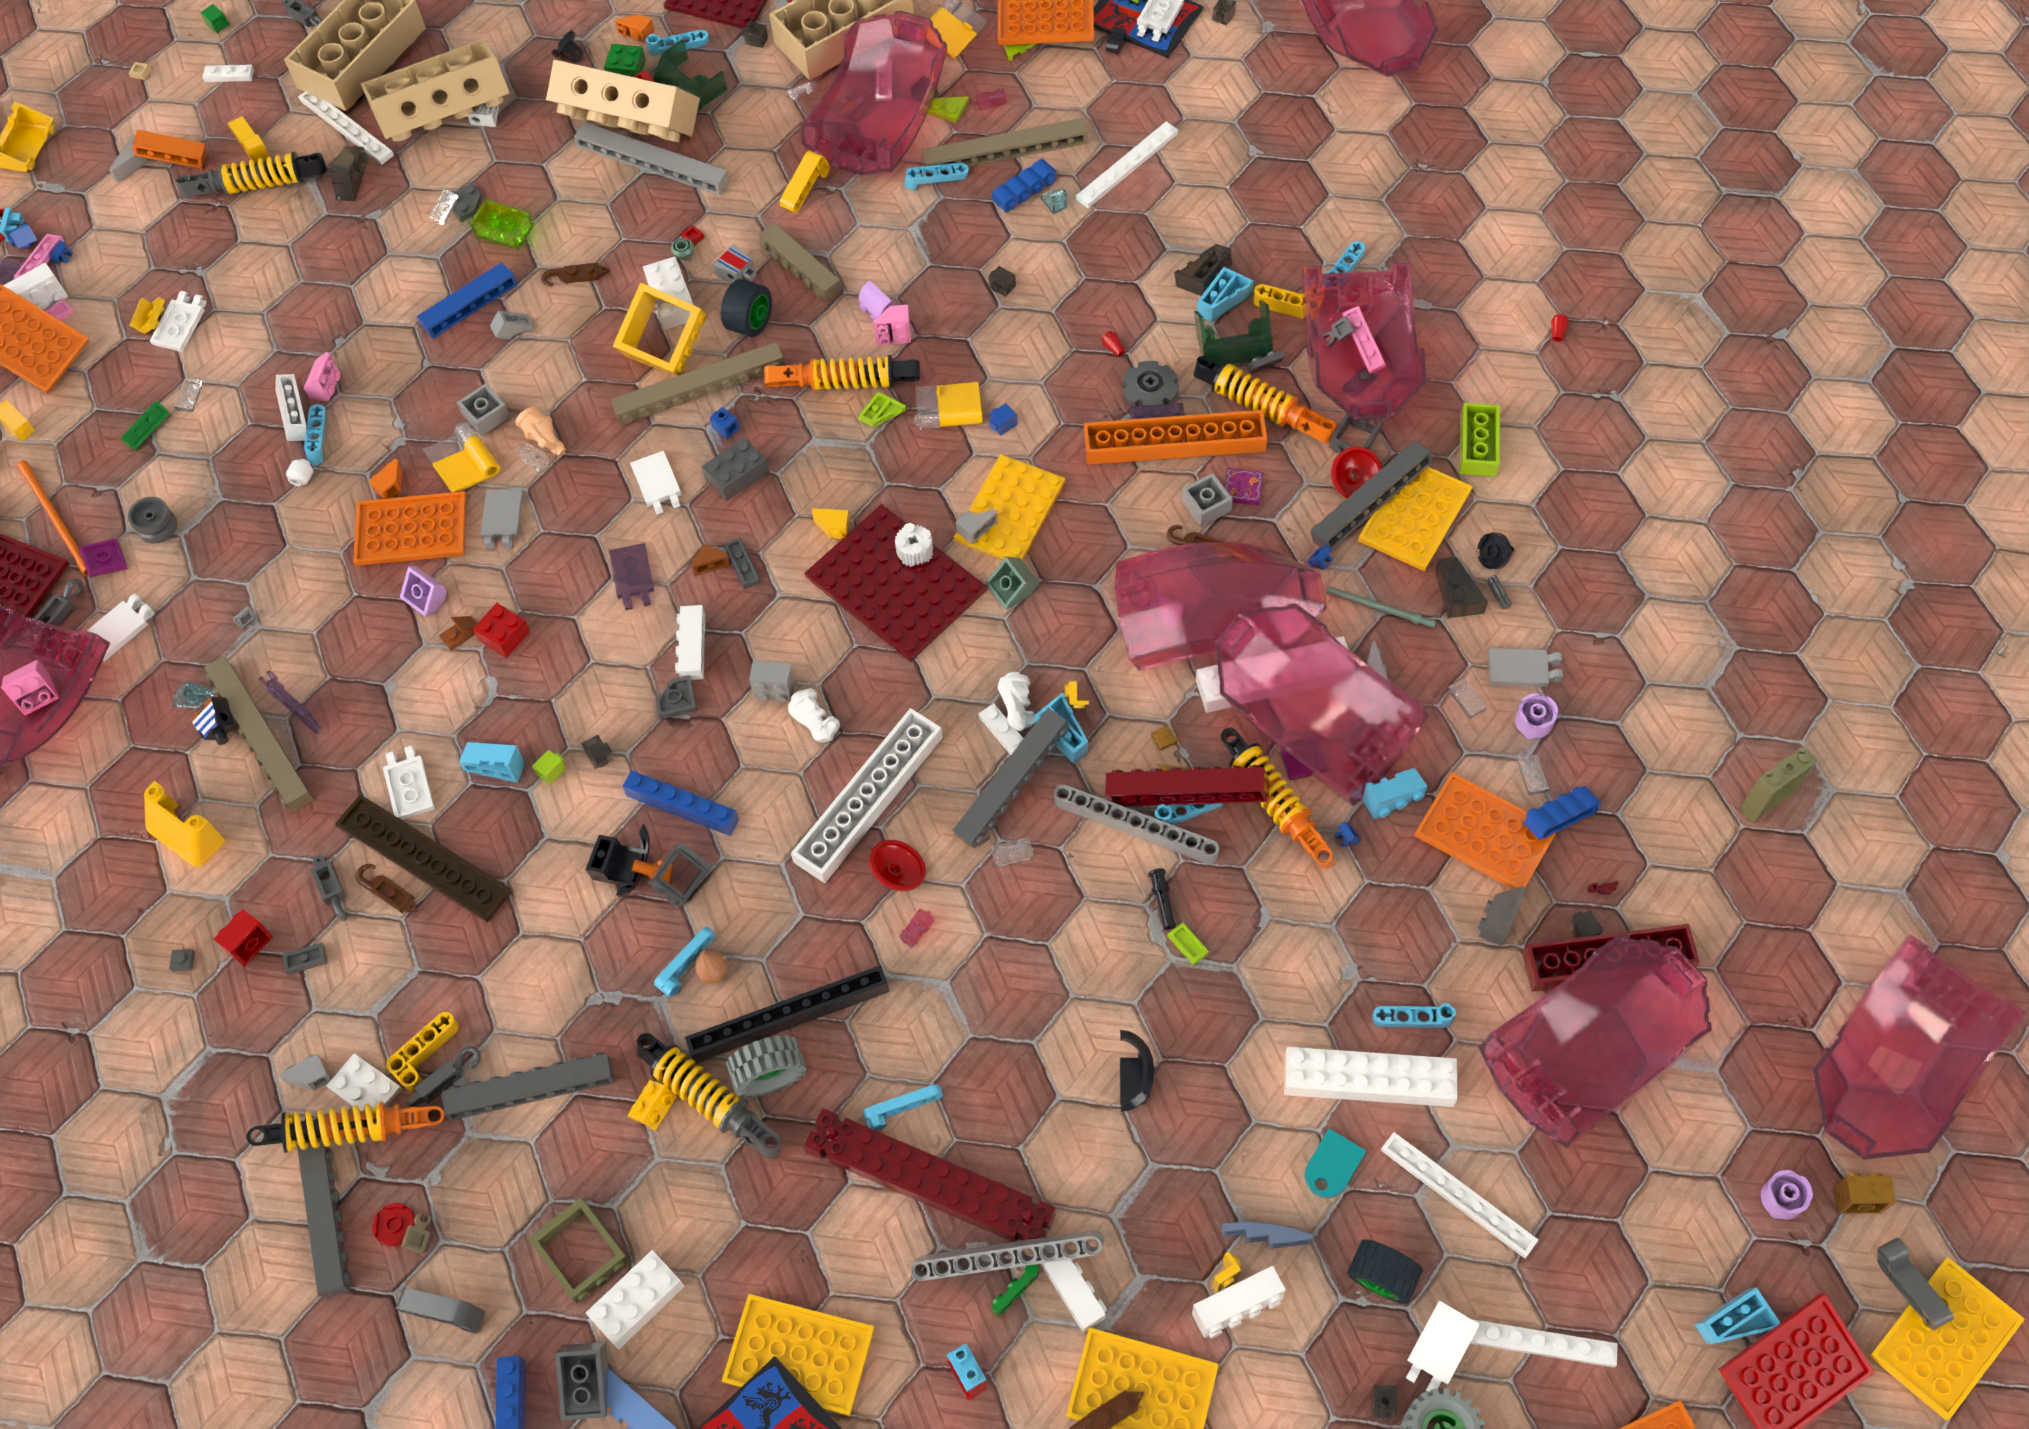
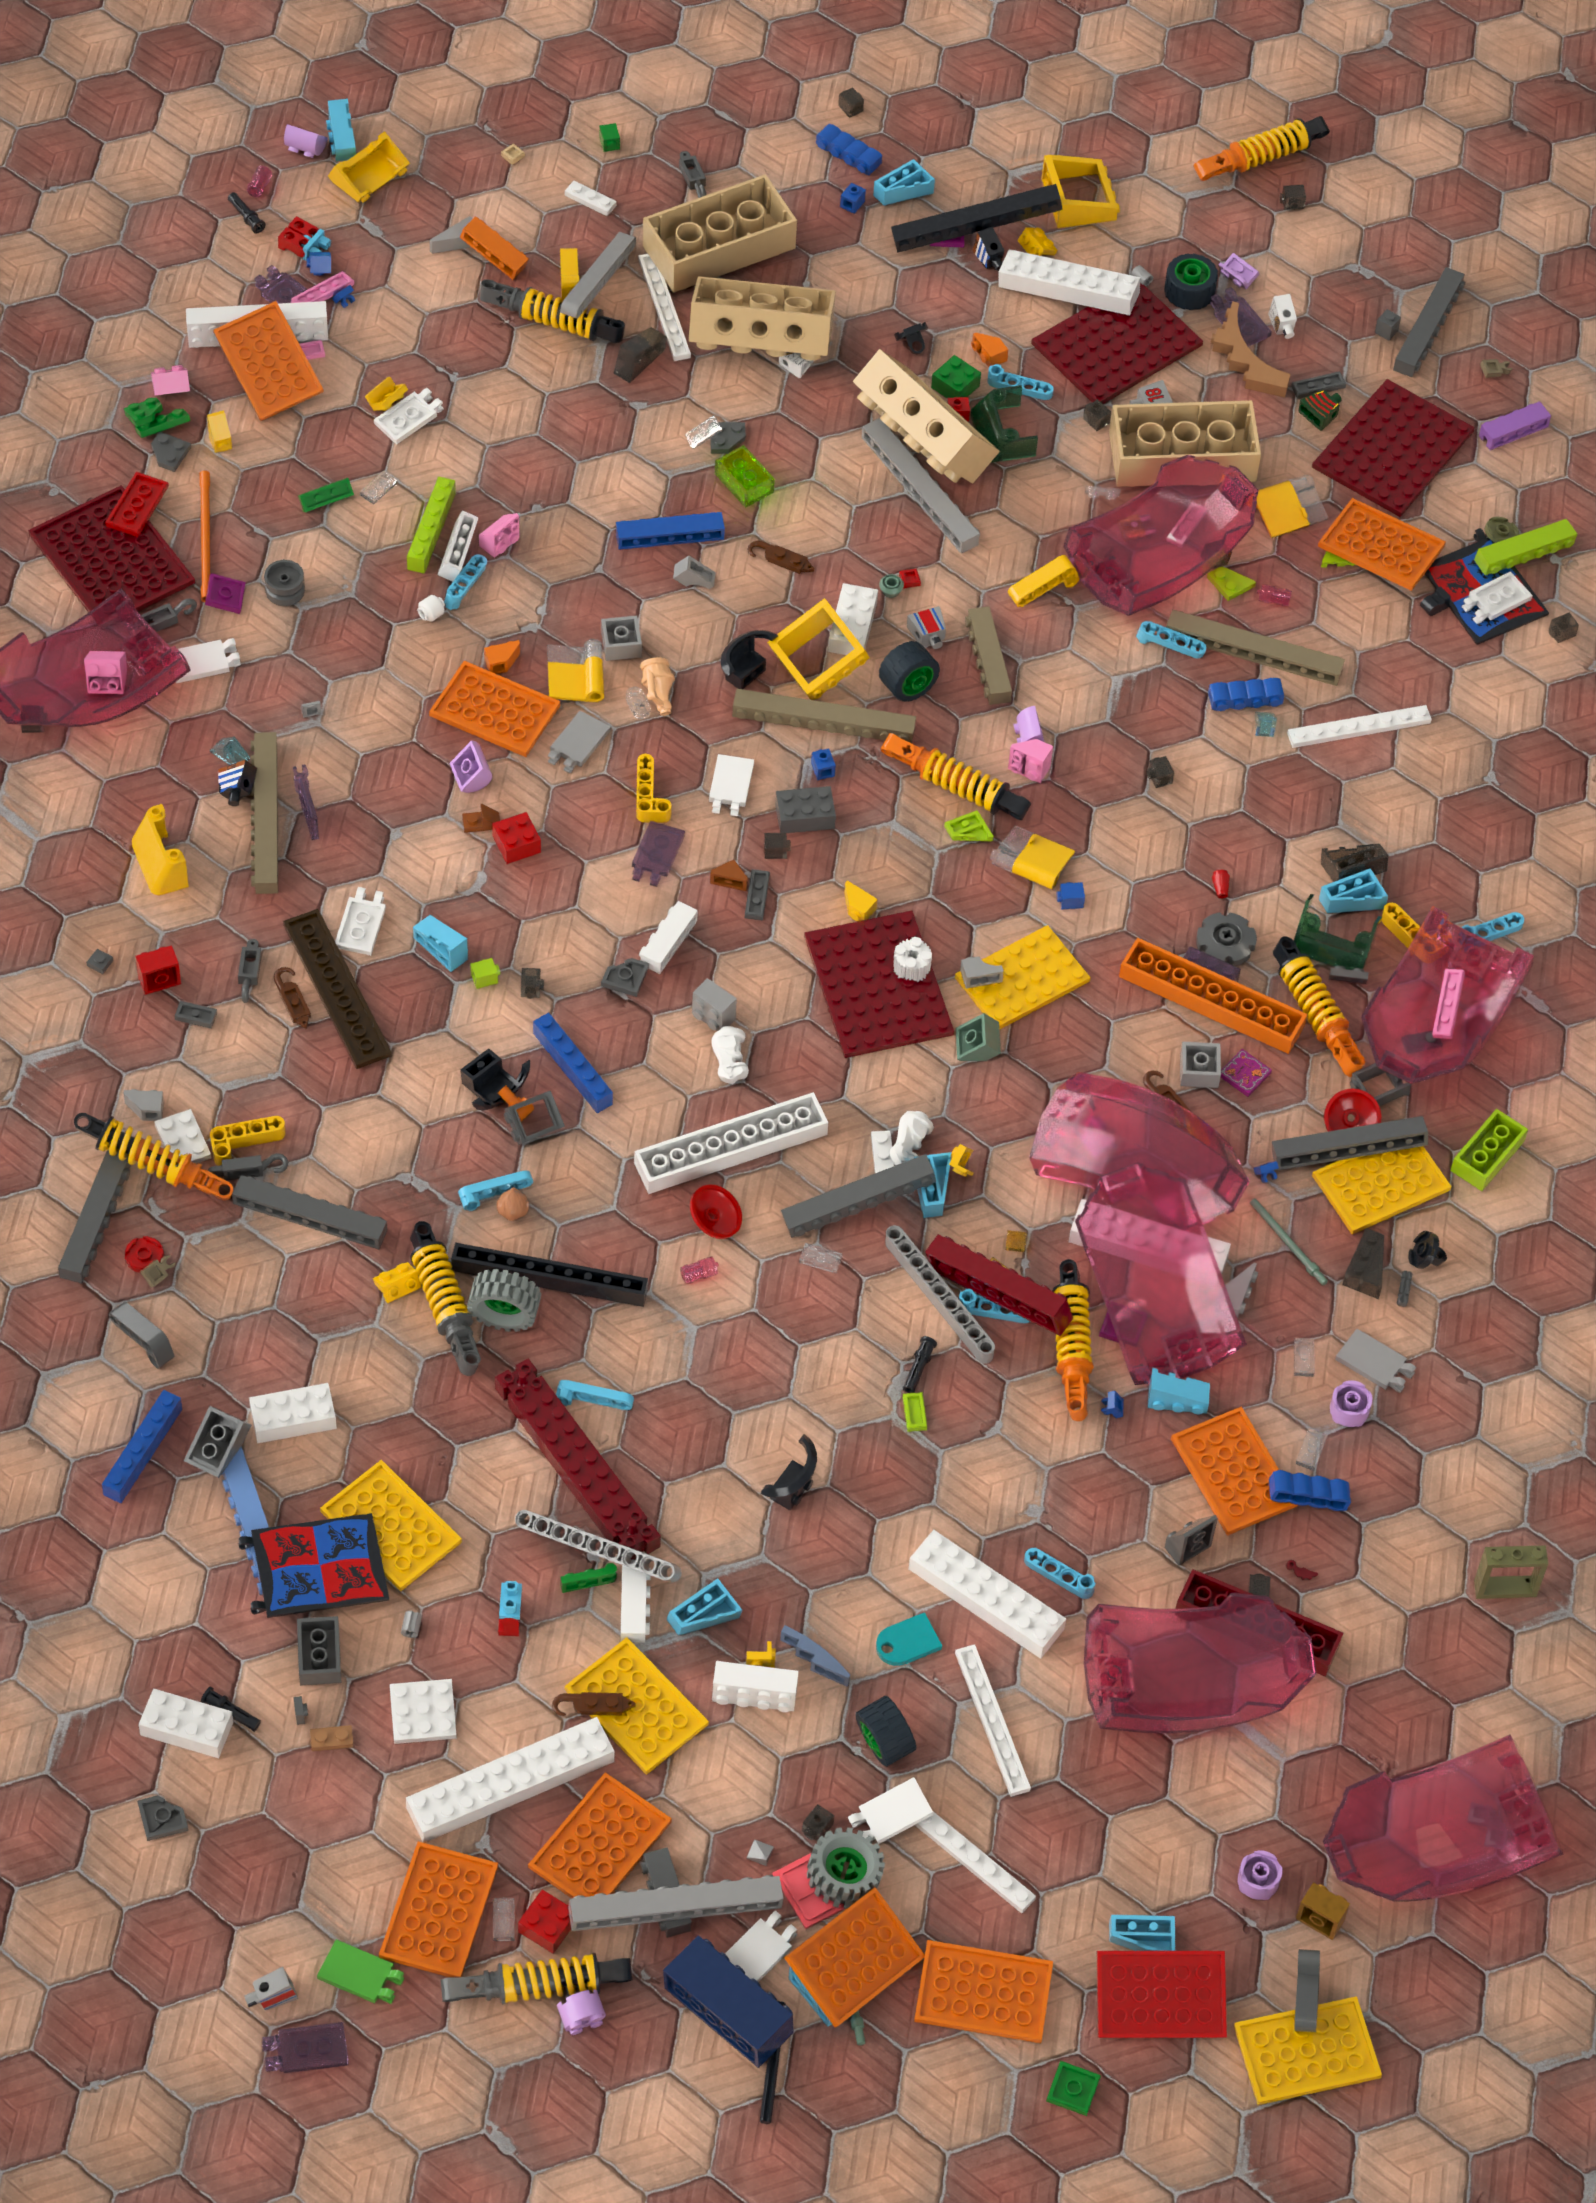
camera: 25 degrees right, 5 degrees down
olive window [528,1197,629,1304] -> none
dark grey plate [1322,316,1355,347] -> none
none -> lime brick [407,476,456,574]
none -> light grey beam [560,232,636,319]
none -> yellow beam [636,754,672,823]
none -> medium azure wedge [667,1578,742,1636]
none -> black piece [720,630,778,689]
none -> clear smoke brick [764,833,791,859]

